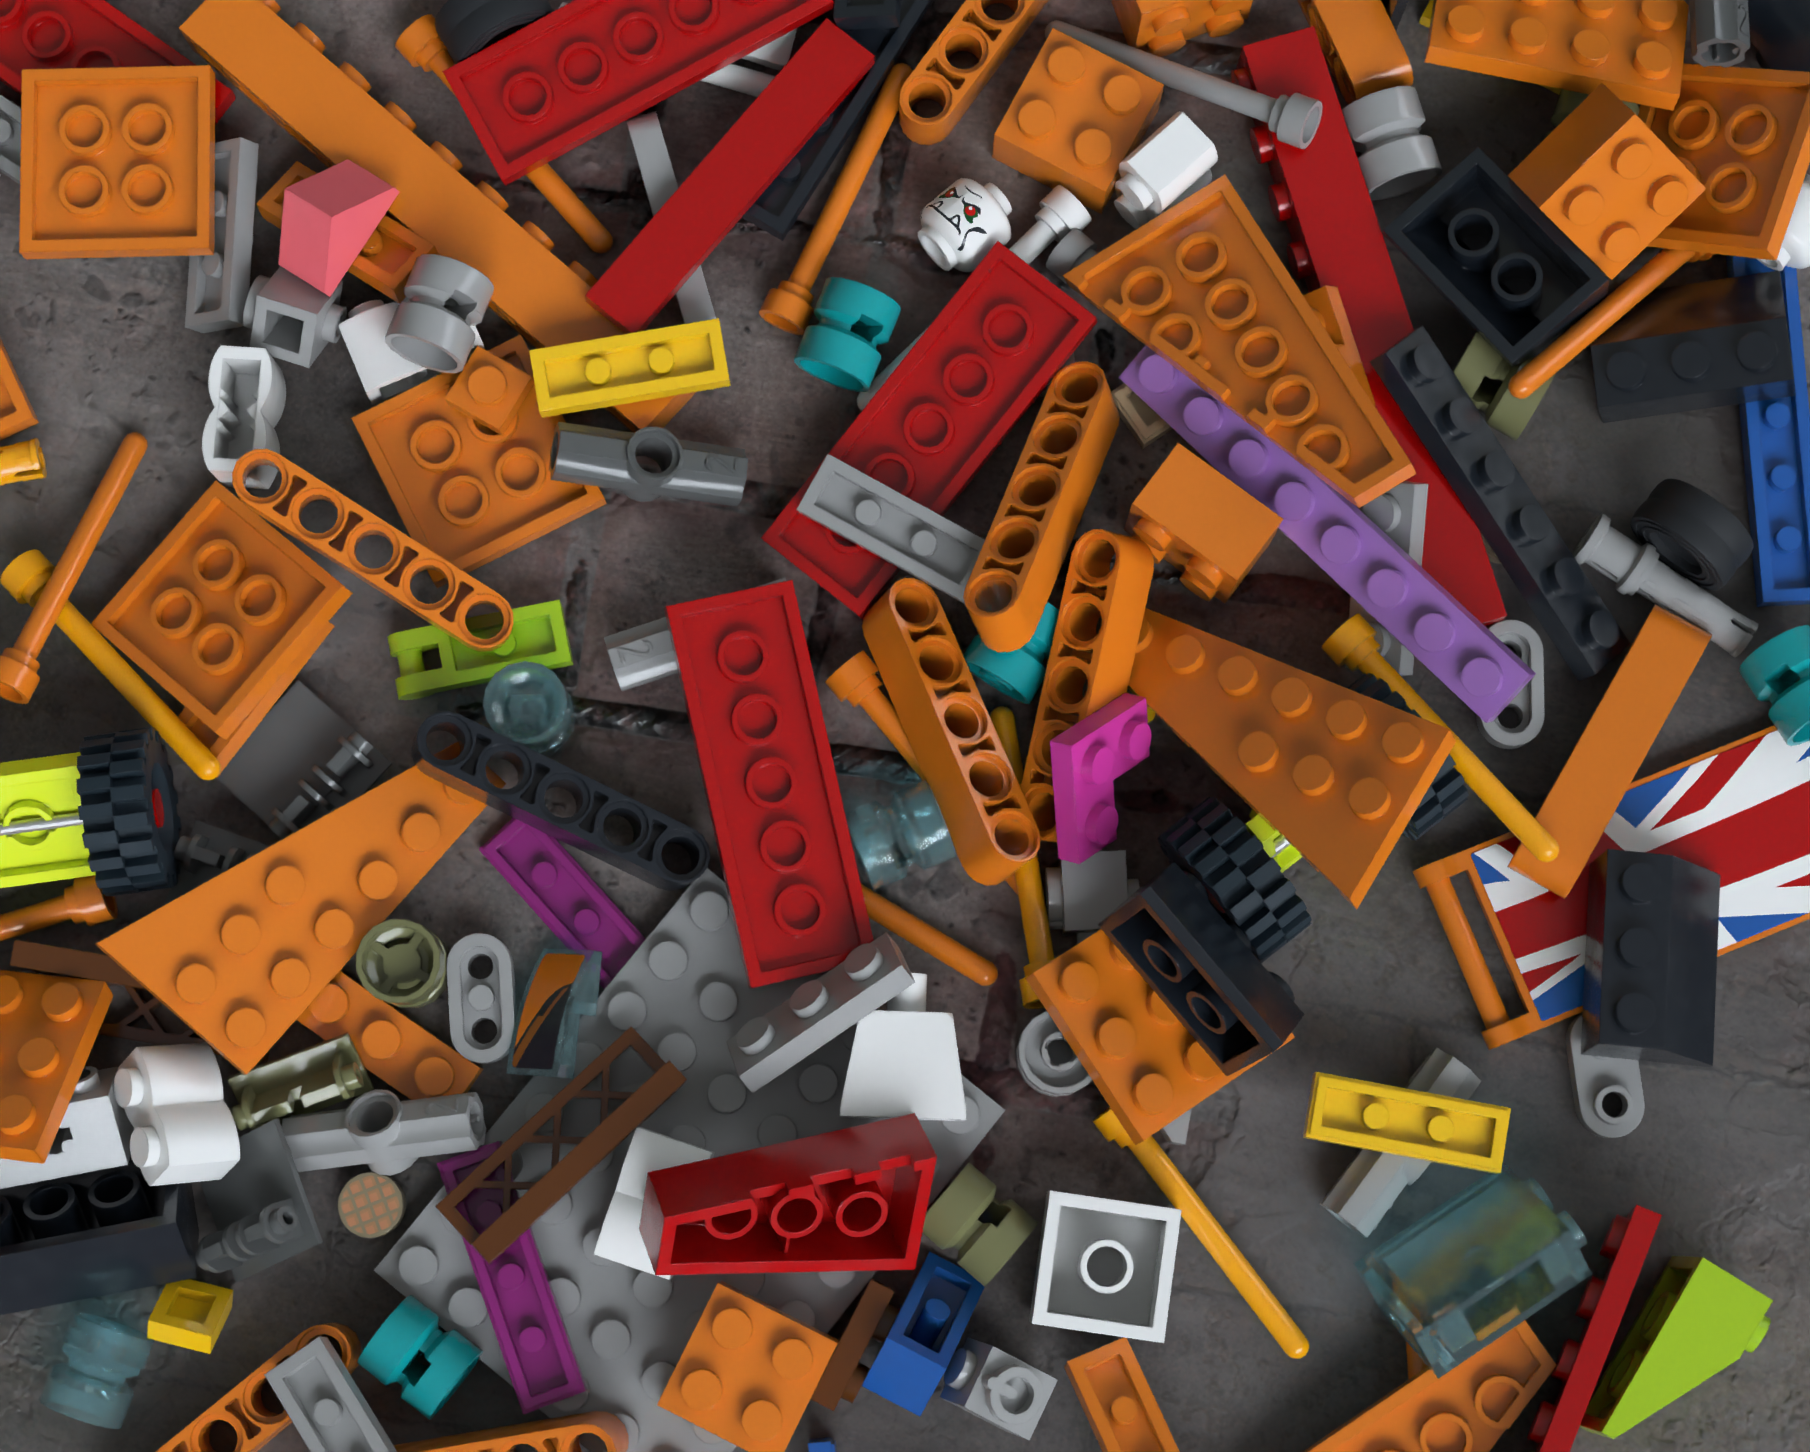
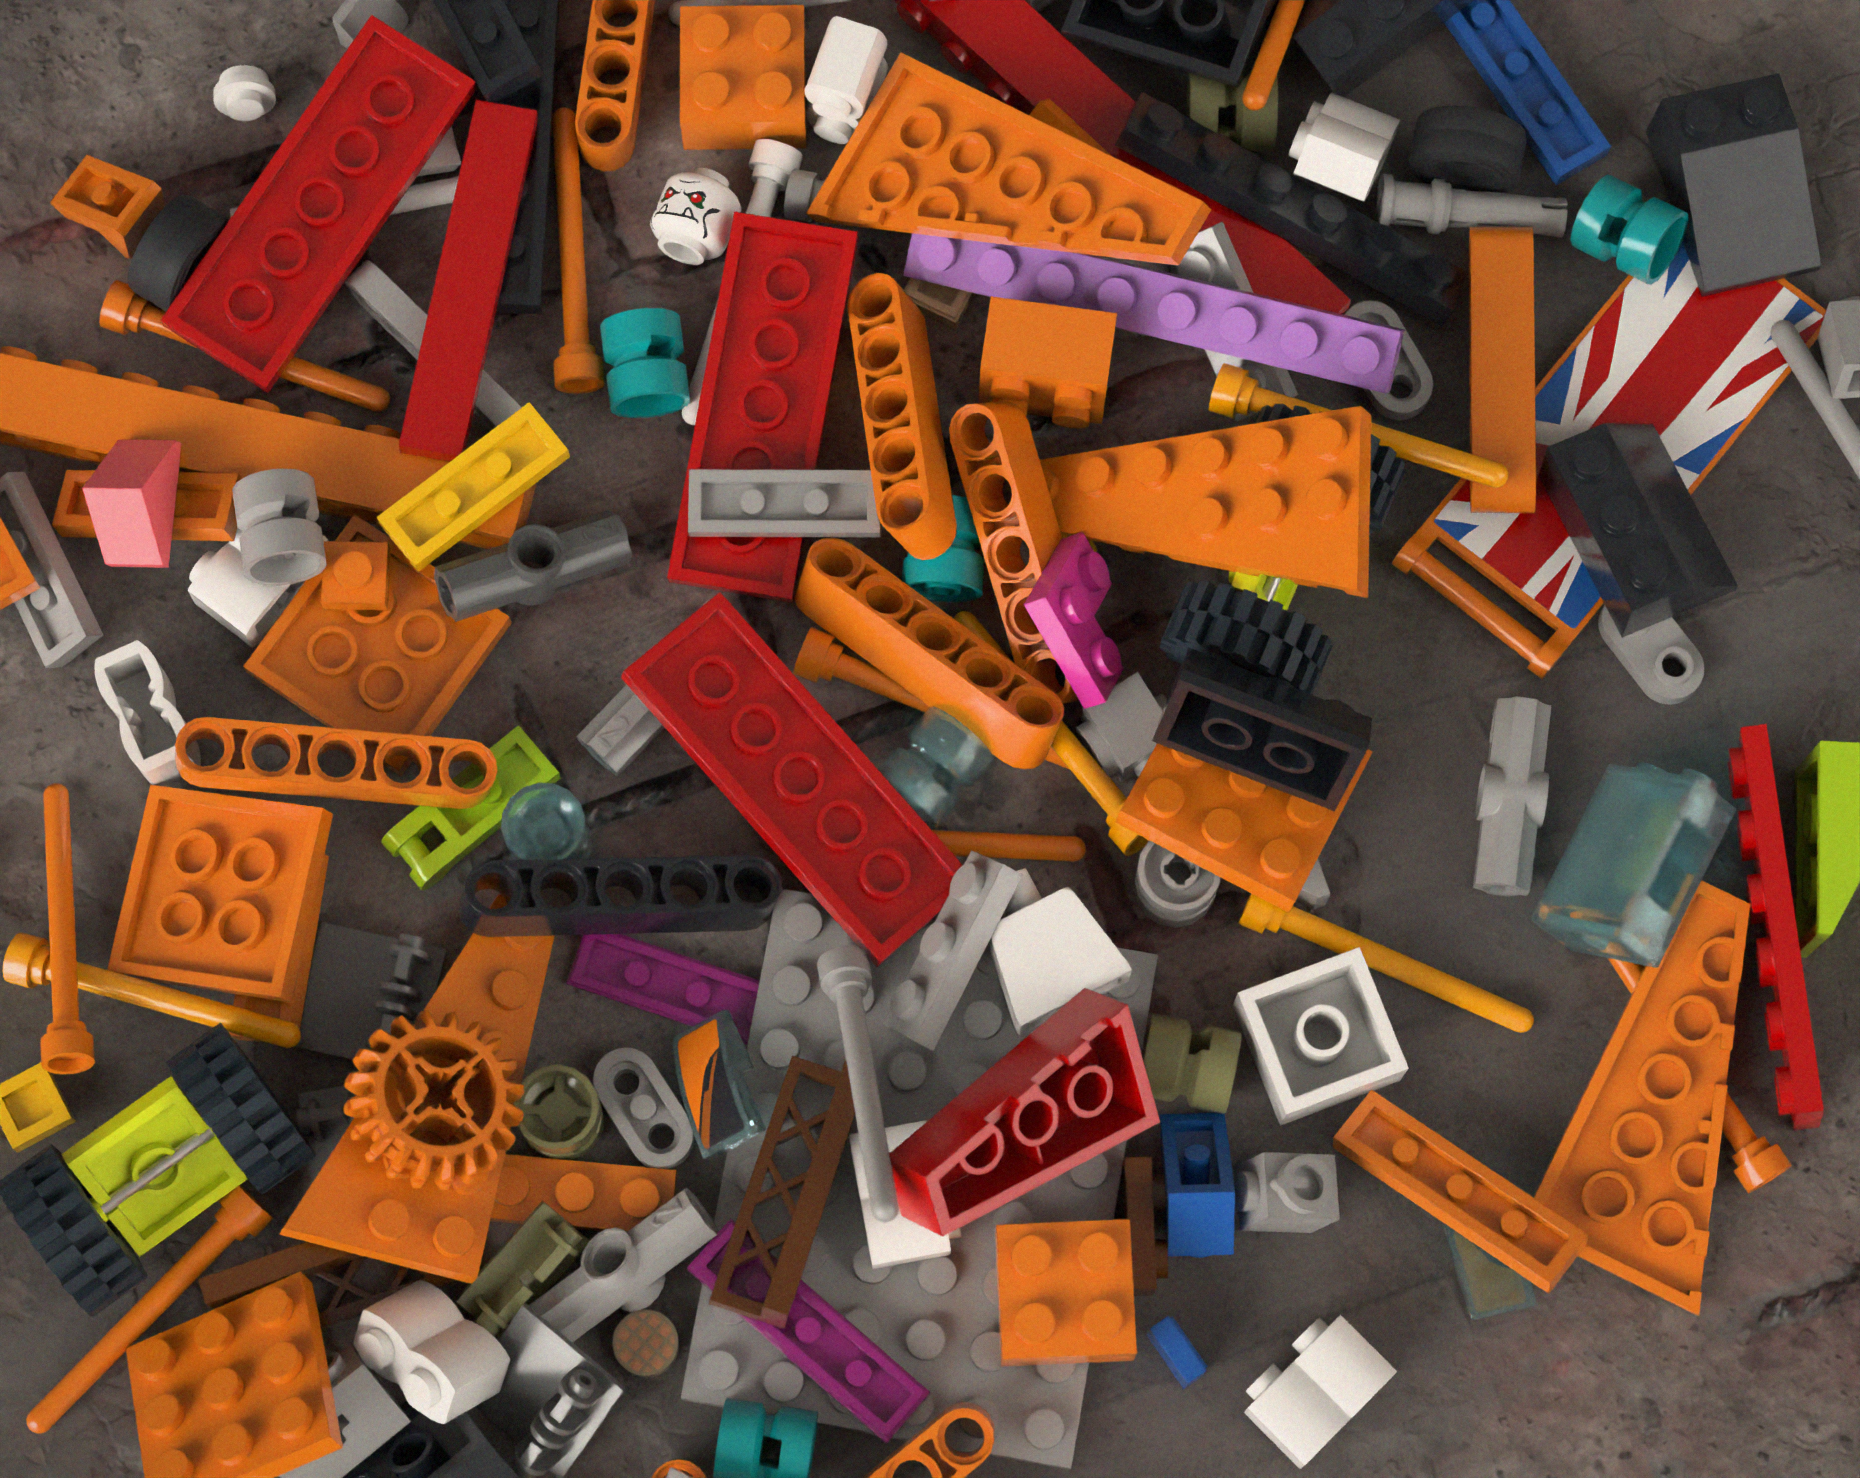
camera: 30 degrees left, 5 degrees down
light grey brick [243,266,347,368] -> none
yellow tile [1303,1072,1511,1174] -> none
none -> orange gear [343,1009,524,1190]
none -> light grey piece [817,946,899,1222]
none -> white brick [1288,93,1401,202]

